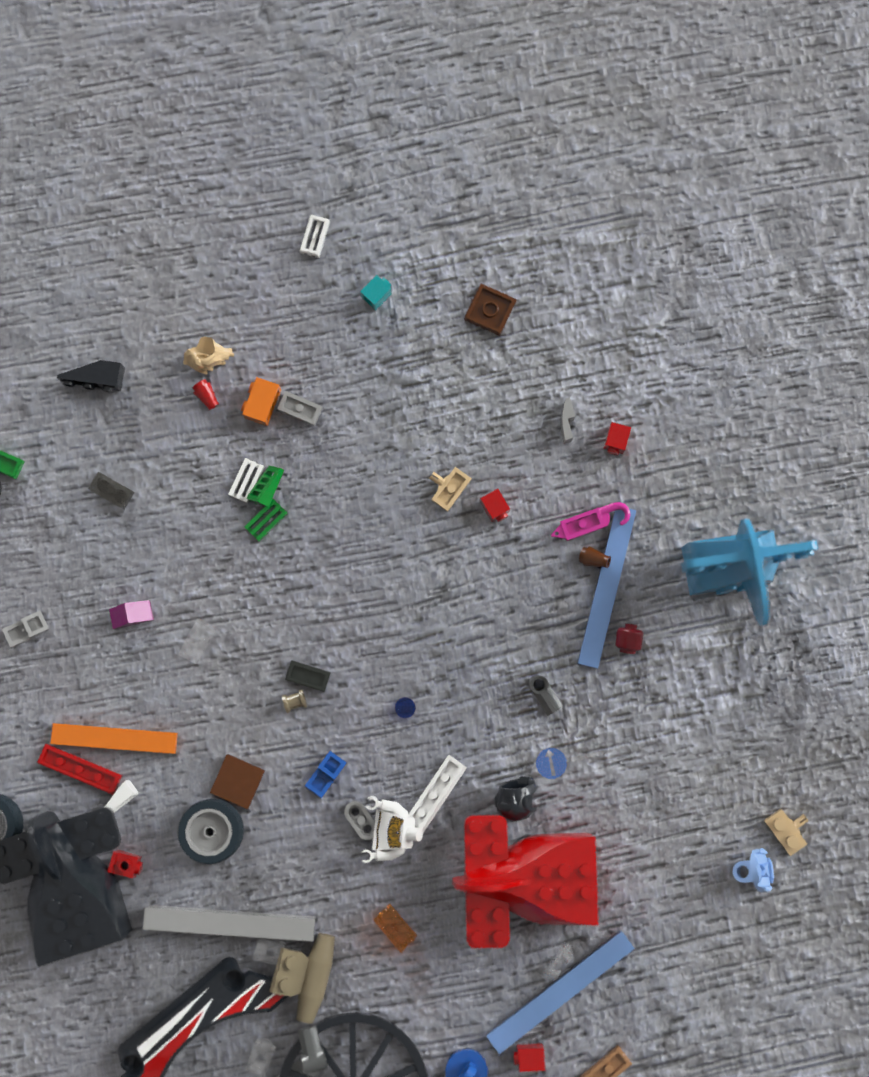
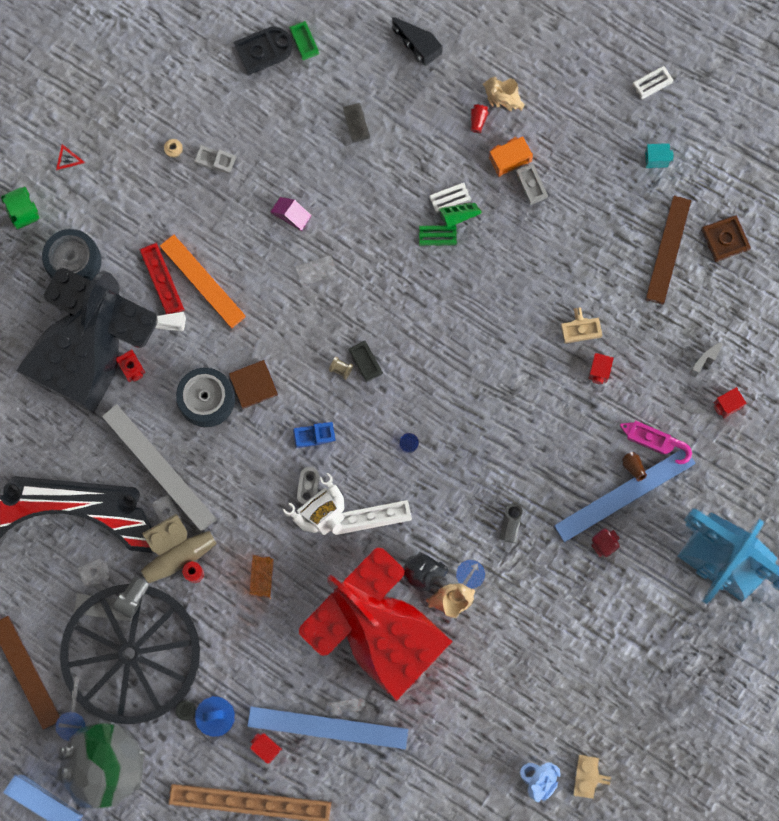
camera: 45 degrees right, 5 degrees down
none -> red brick [182,562,204,583]
none -> tan hair [426,583,475,618]
none -> reddish brown tile [645,195,692,305]

